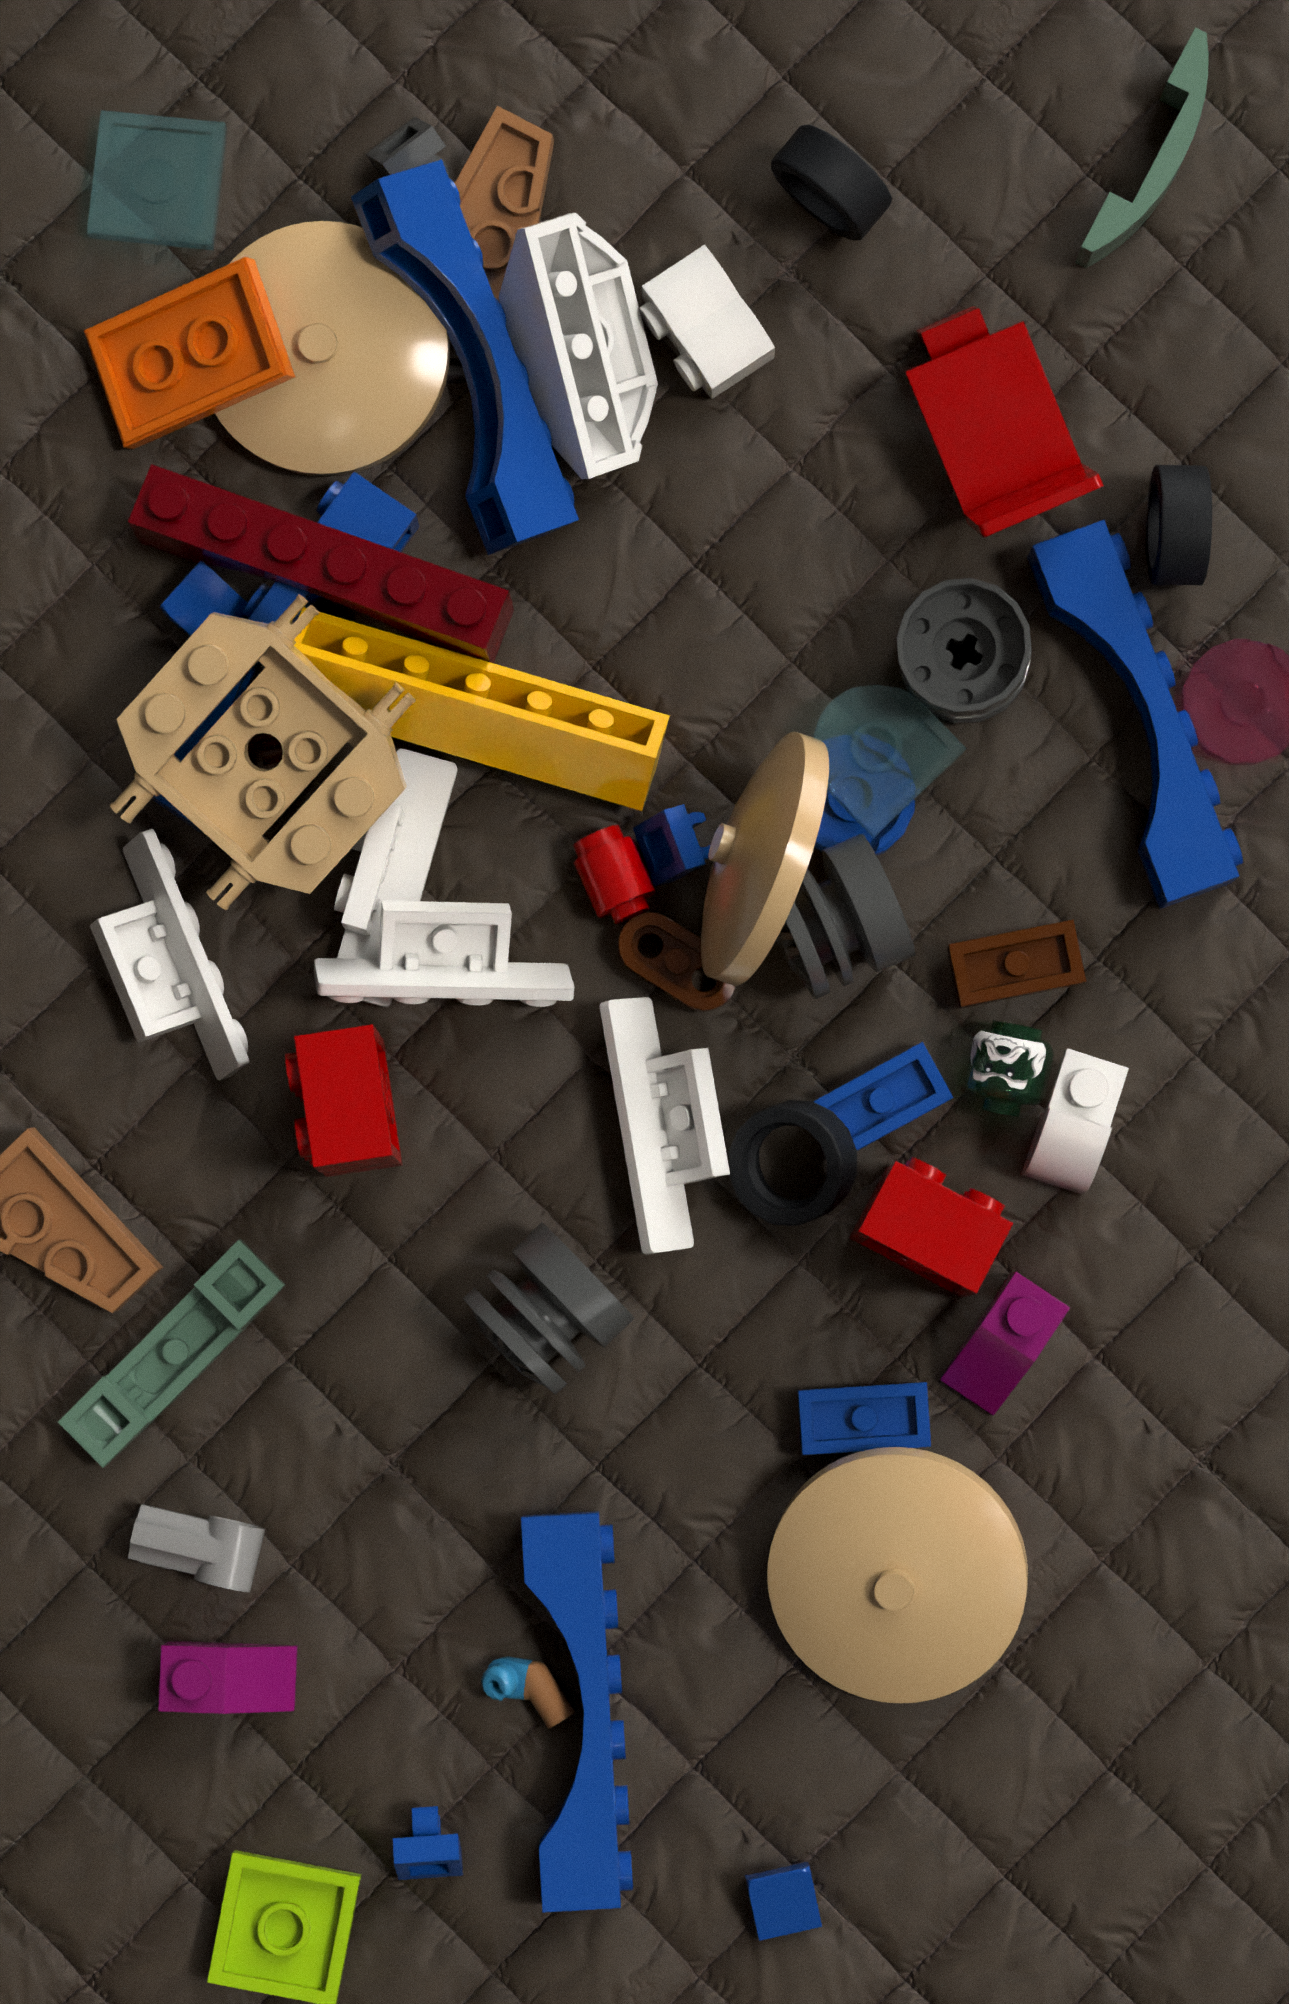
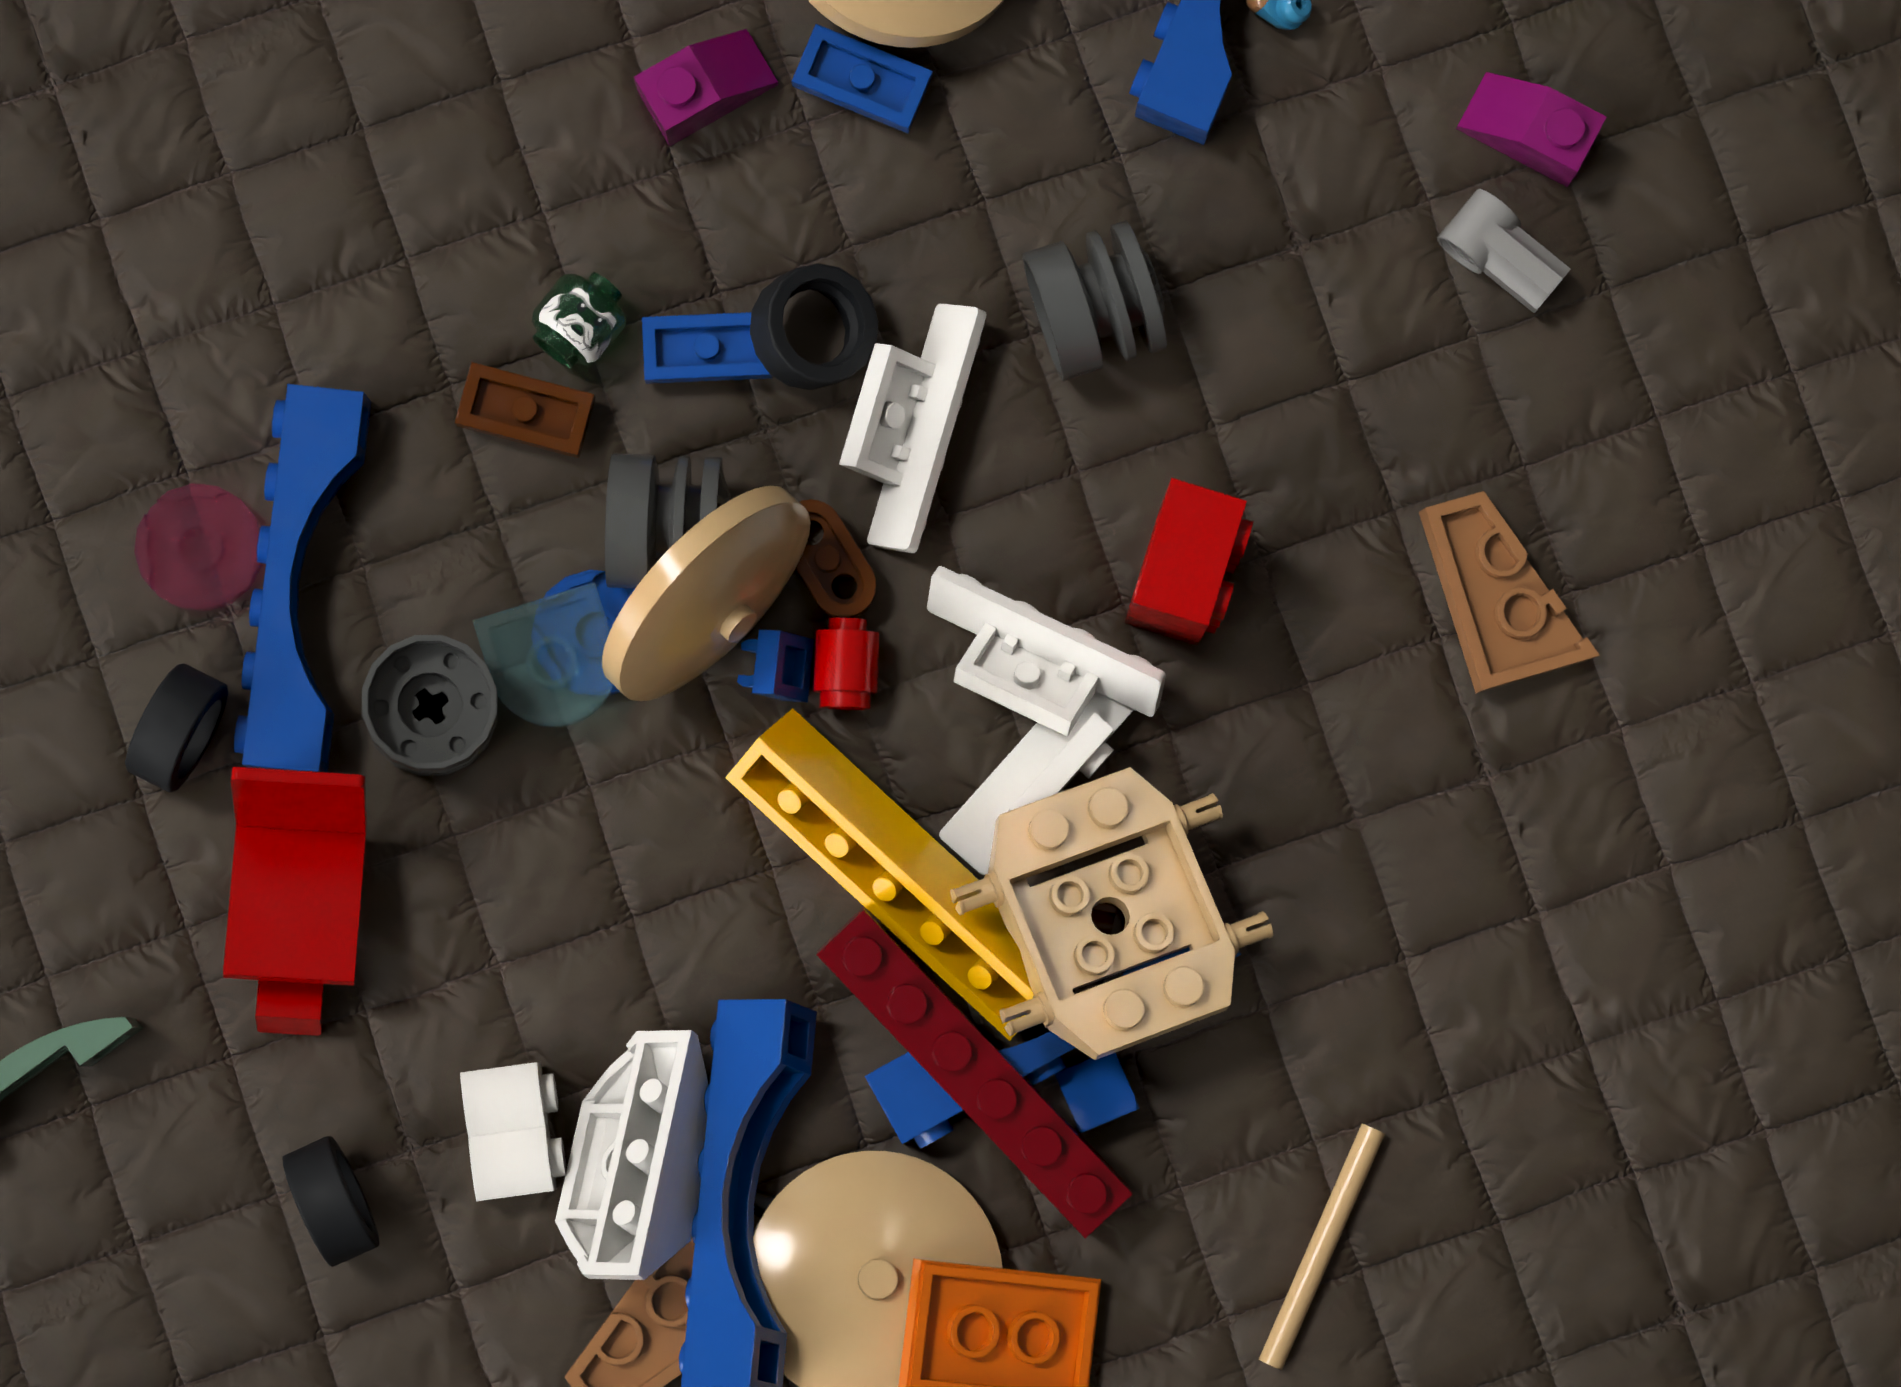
camera: 155 degrees left, 0 degrees up
sand green slope [58,1239,286,1468] -> none
white bracket [90,829,249,1081] -> none
red brick [849,1157,1013,1298] -> none
white brick [1021,1048,1129,1194] -> none

